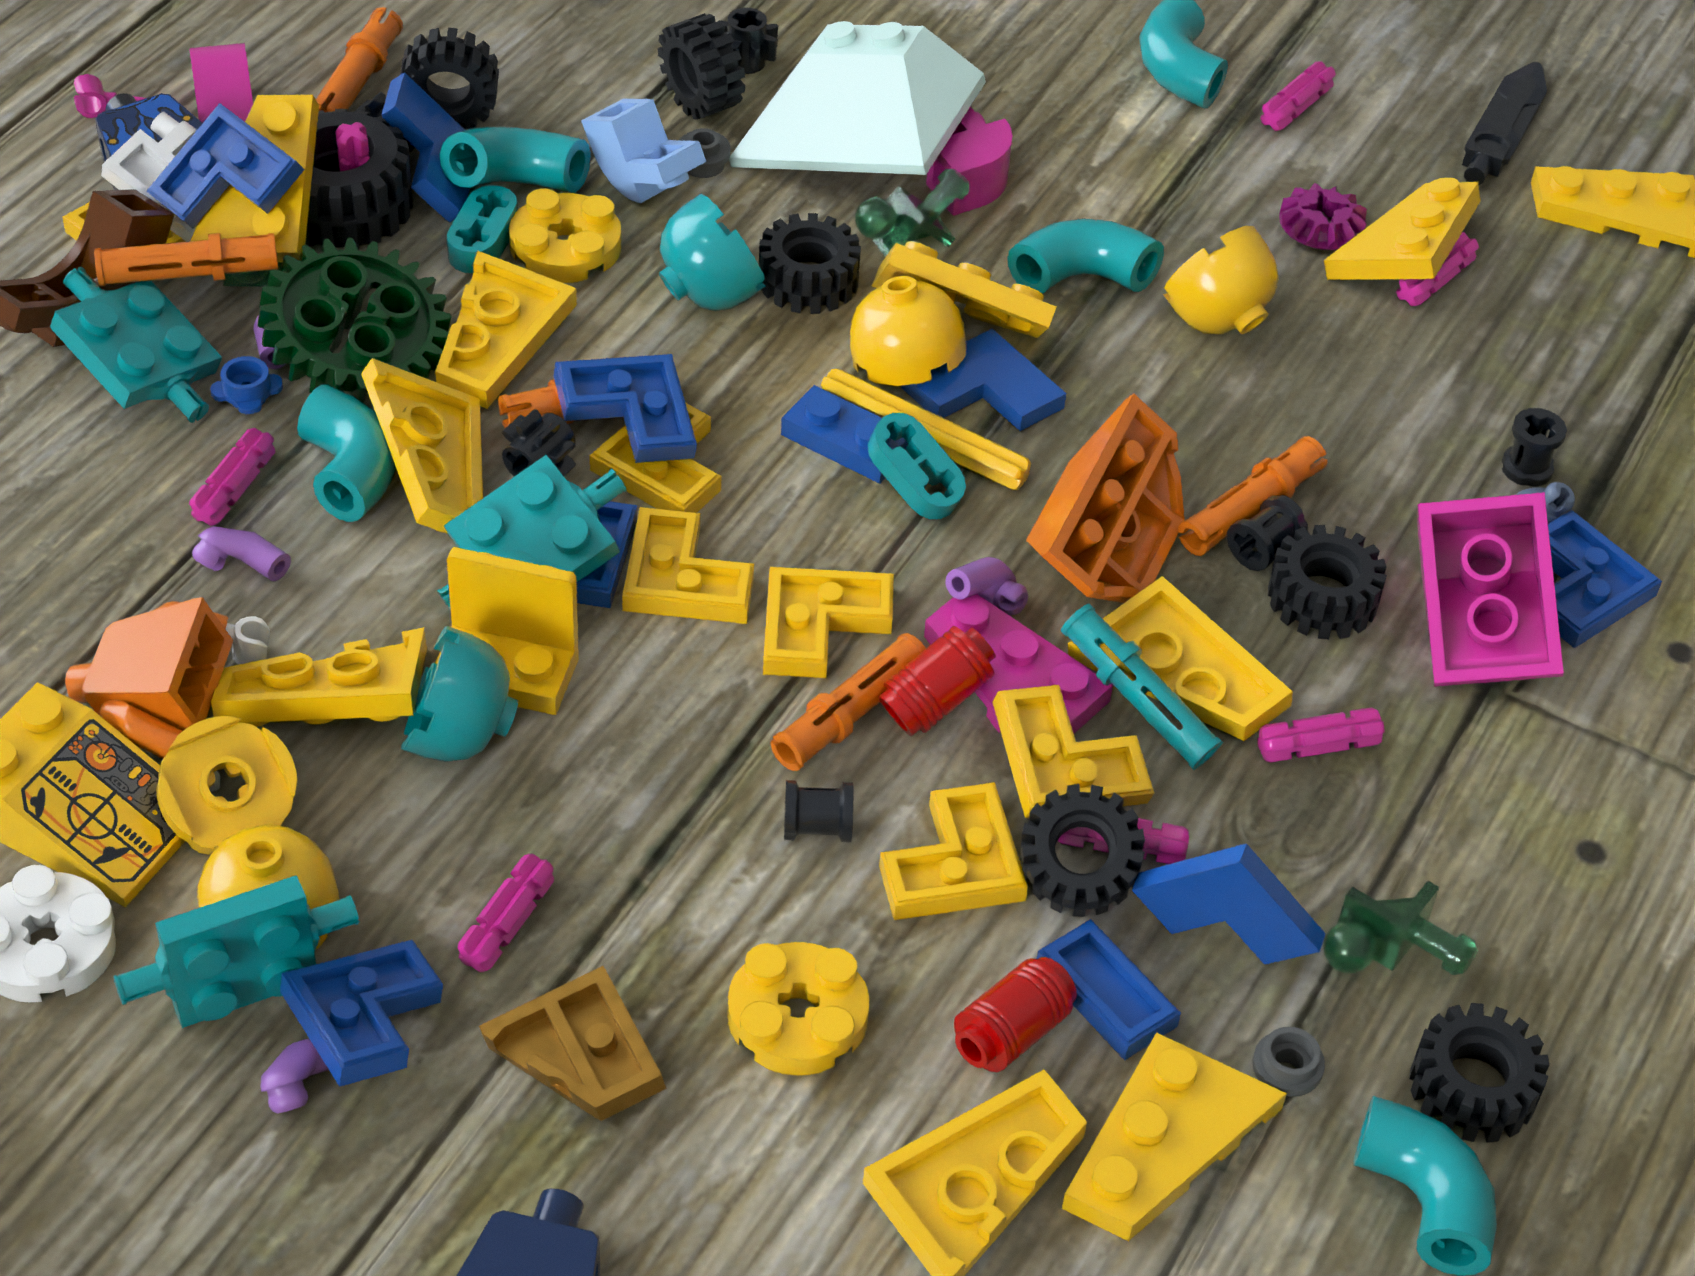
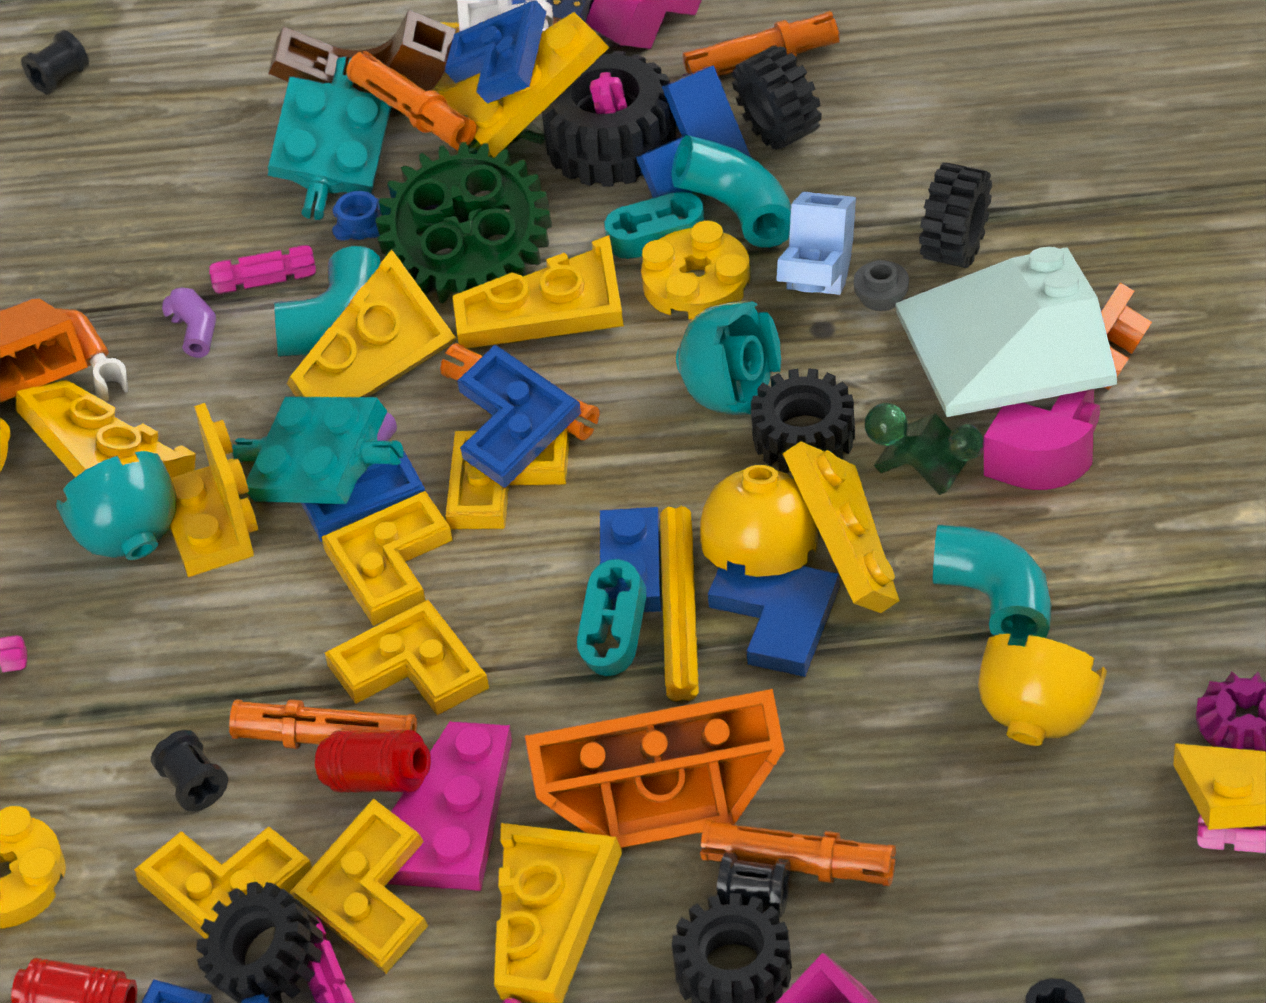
camera: 65 degrees right, 0 degrees up
black gear [502,409,576,477] -> none
black gear [720,8,778,74] -> none
medium lavender arm [945,557,1028,616] -> none
teal pin [1061,603,1223,770] -> none

